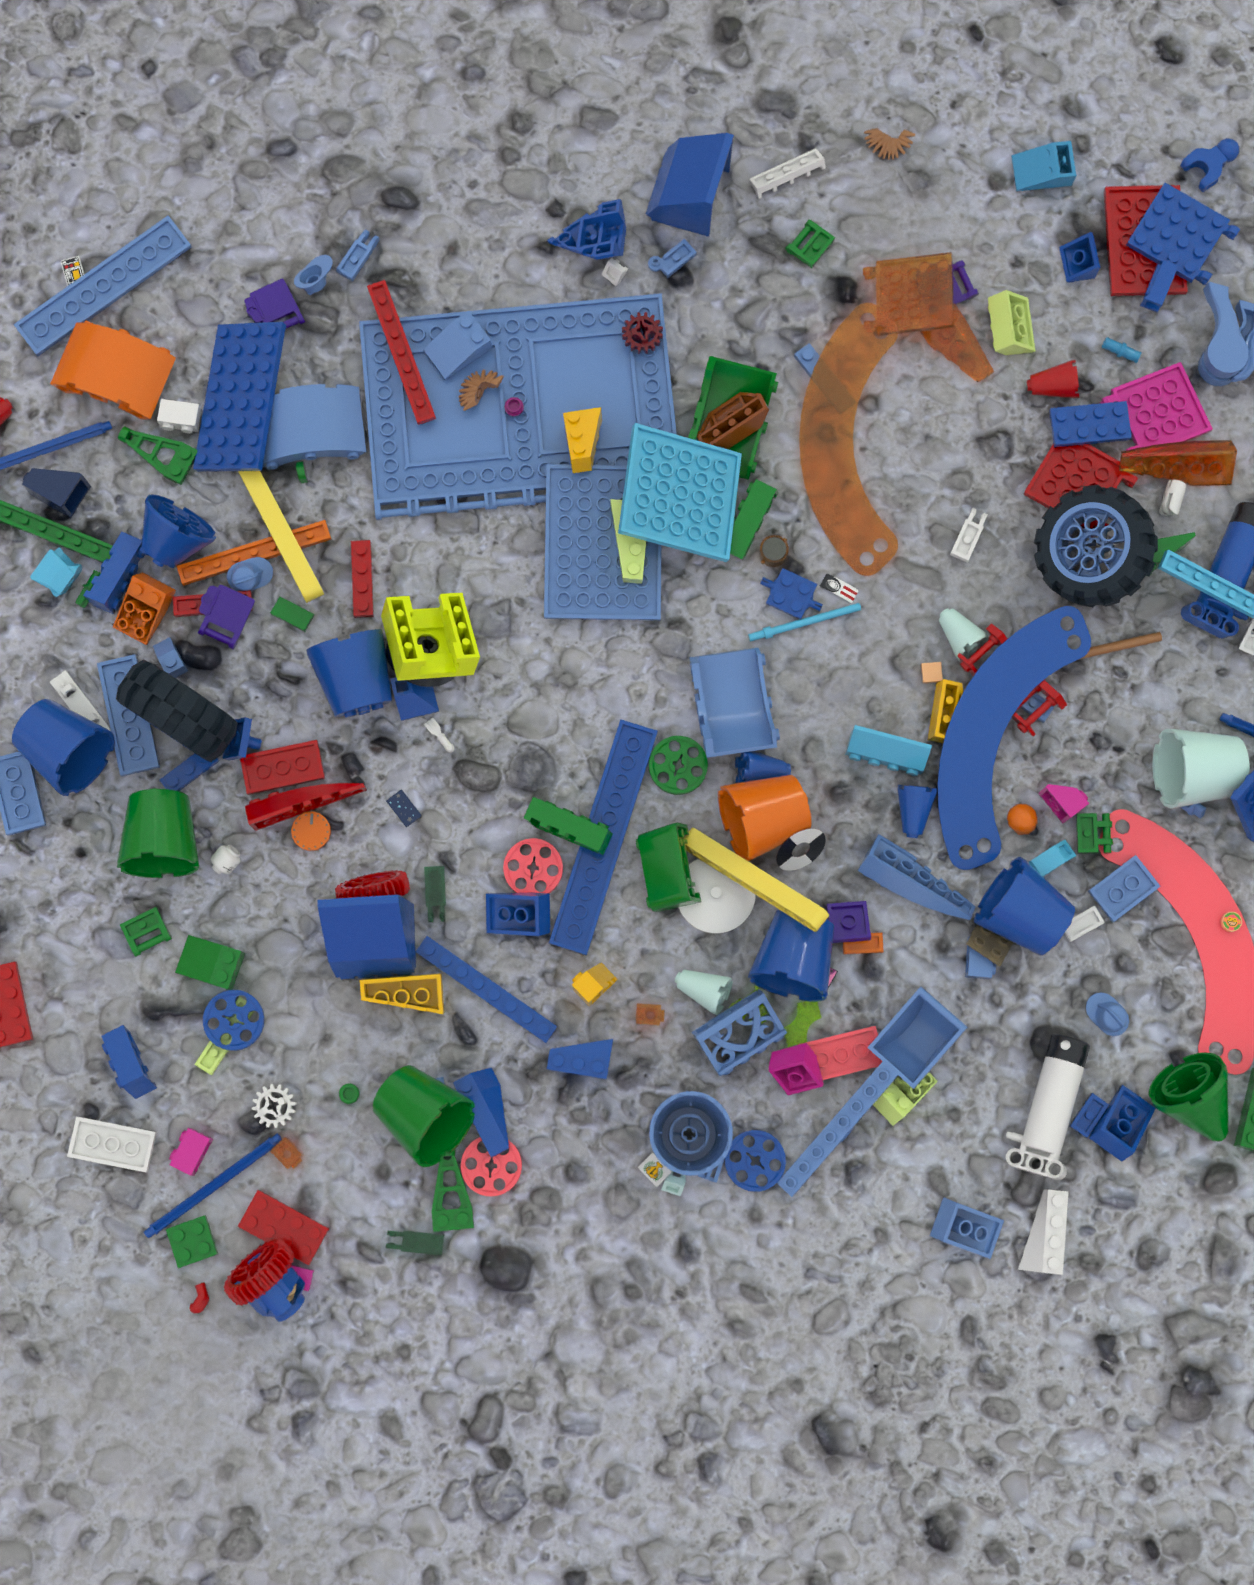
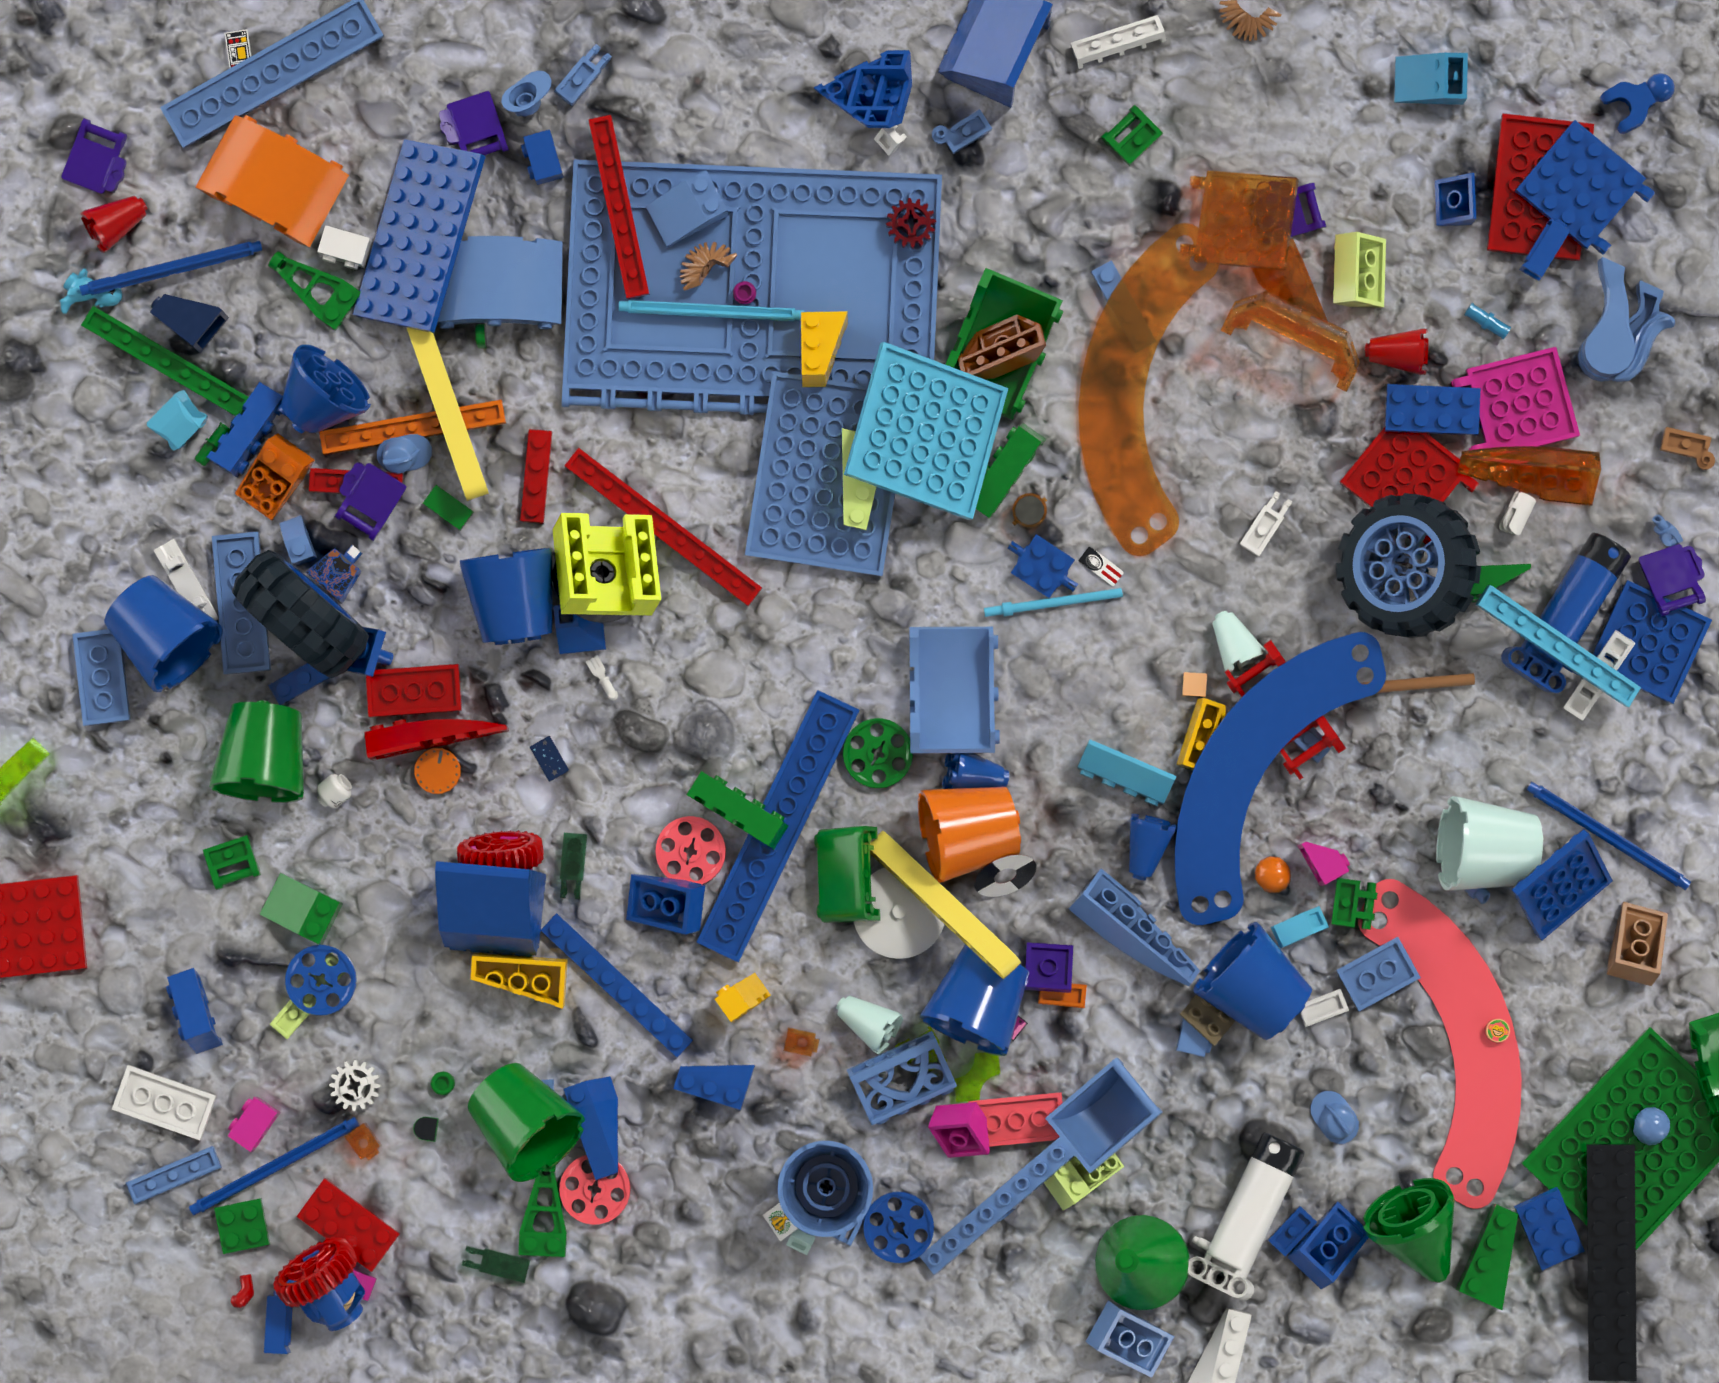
camera: 15 degrees right, 5 degrees up
none -> medium blue tile [126,1146,222,1205]
none -> blue window [264,1291,293,1354]
none -> torso [306,545,363,603]
none -> black tile [413,1117,439,1142]
none -> blue brick [521,129,564,185]
none -> red plate [565,448,763,607]
none -> medium azure piece [619,300,805,322]
none -> green cone [1095,1215,1190,1310]
none -> clear orange windscreen [1220,291,1360,392]

